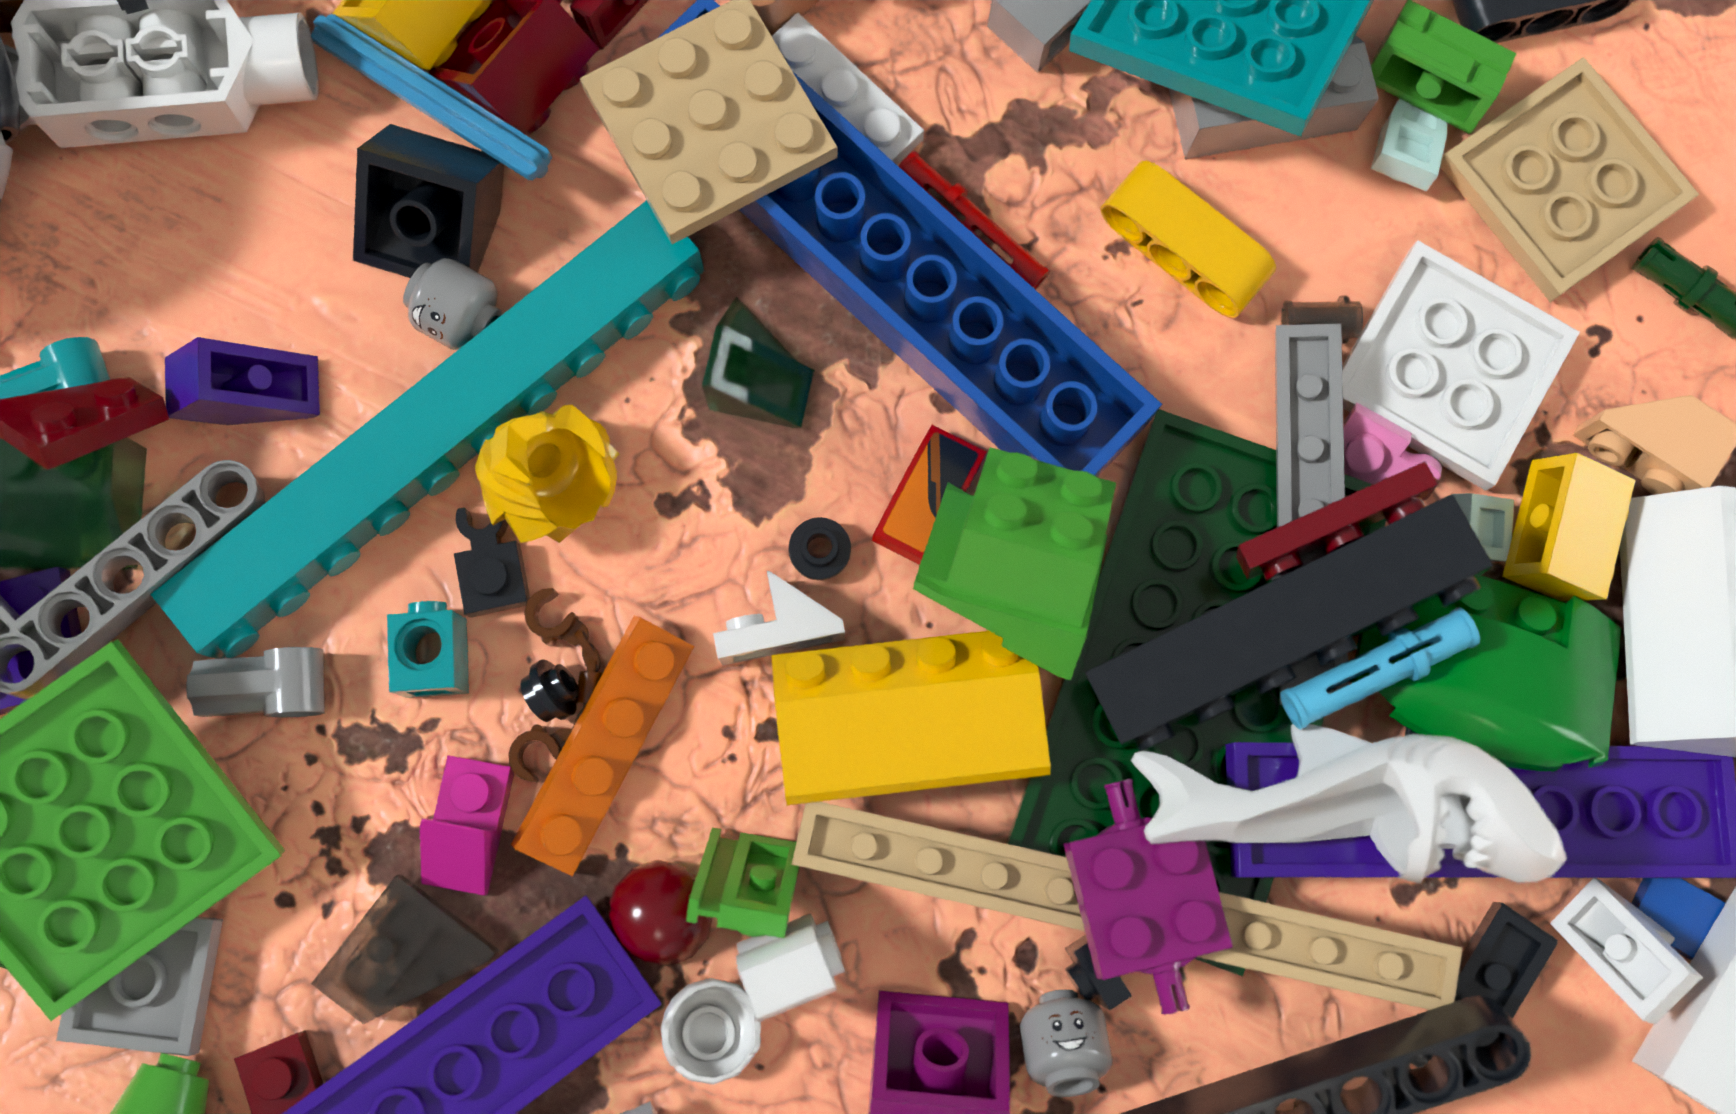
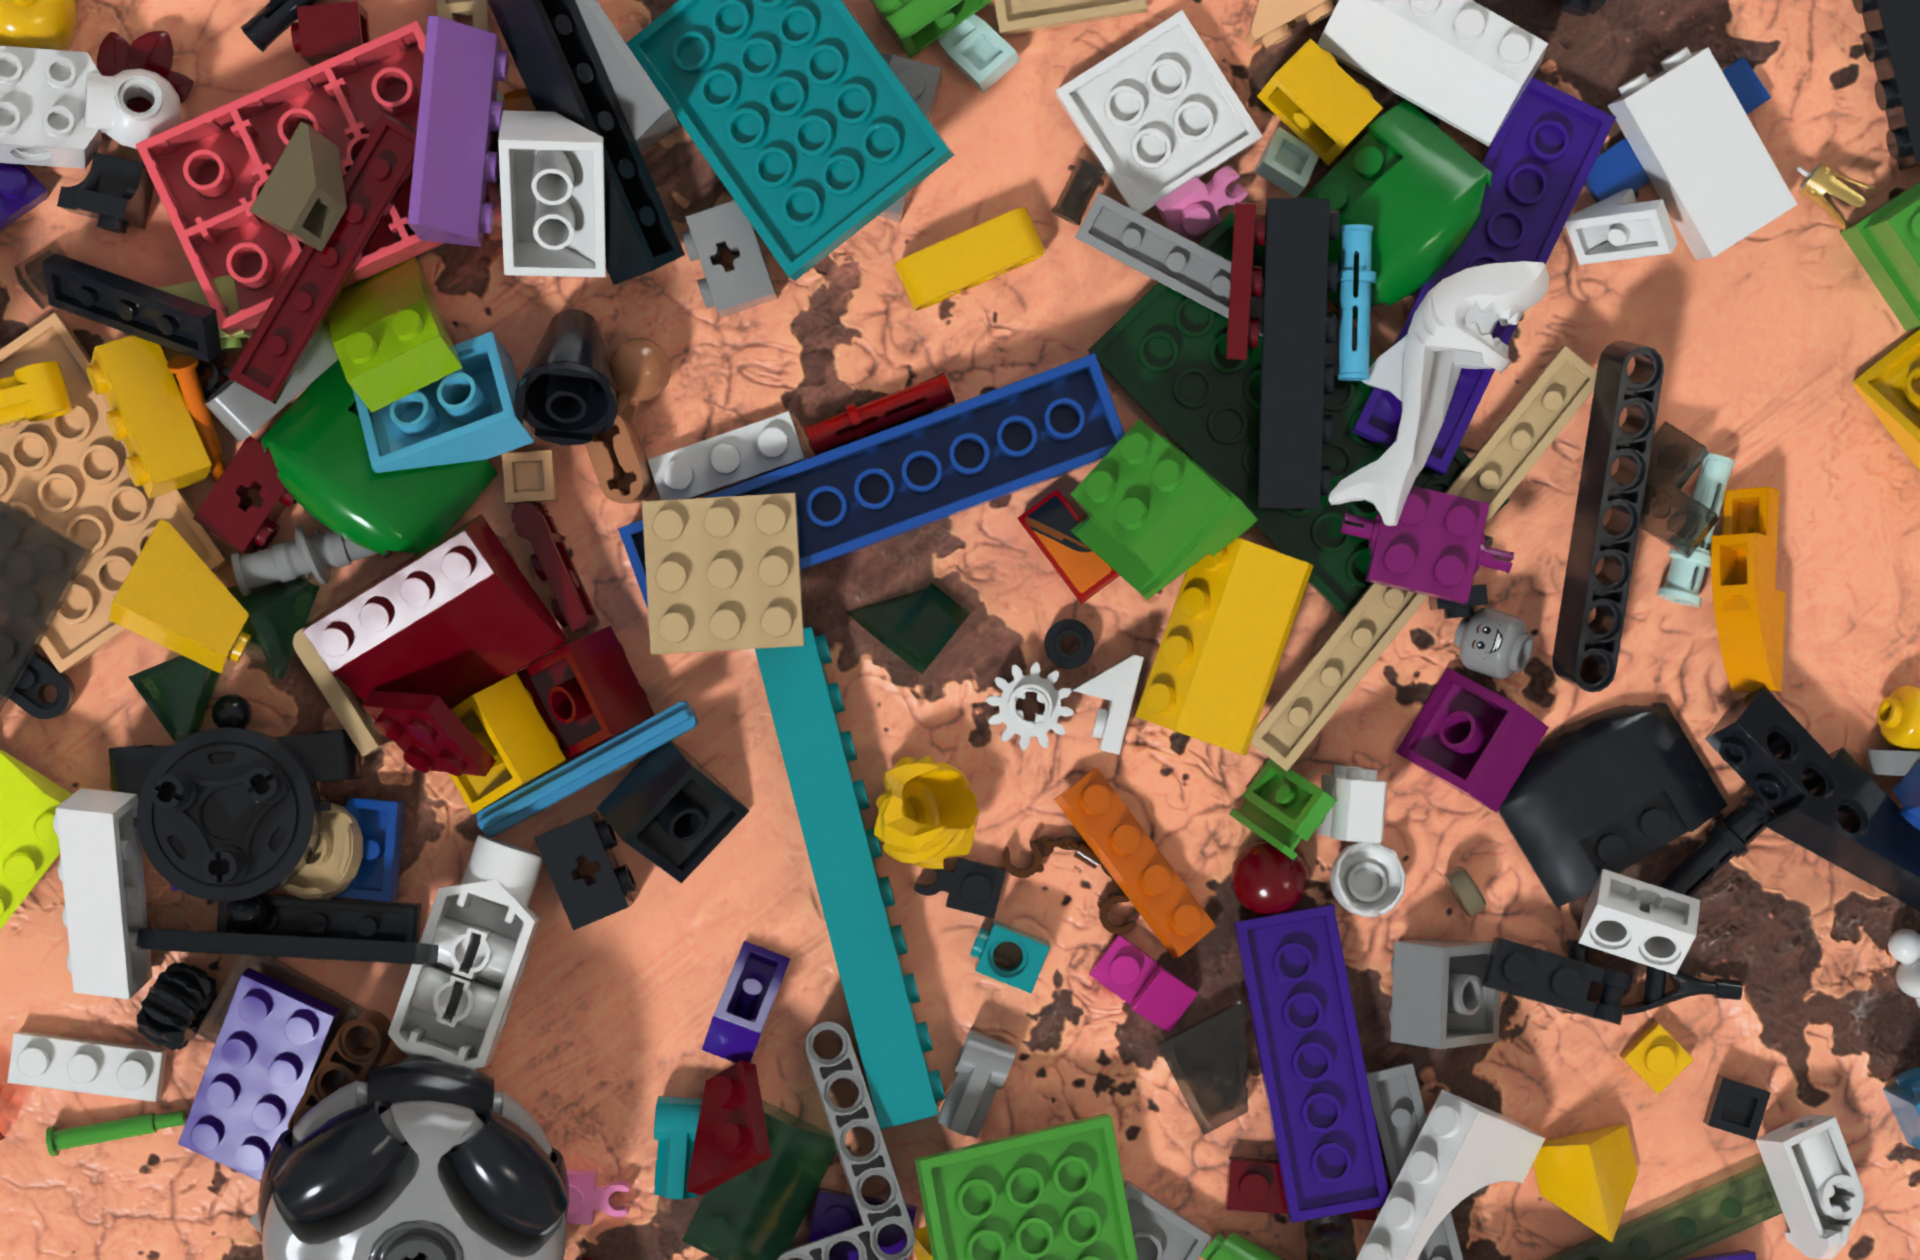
camera: 65 degrees left, 10 degrees up
light grey head [403,258,502,350] -> none
black plate [520,659,579,722] -> none
black hinge [1412,902,1558,1068] -> none
none -> black brick [534,811,637,931]
none -> white gear [986,662,1074,750]

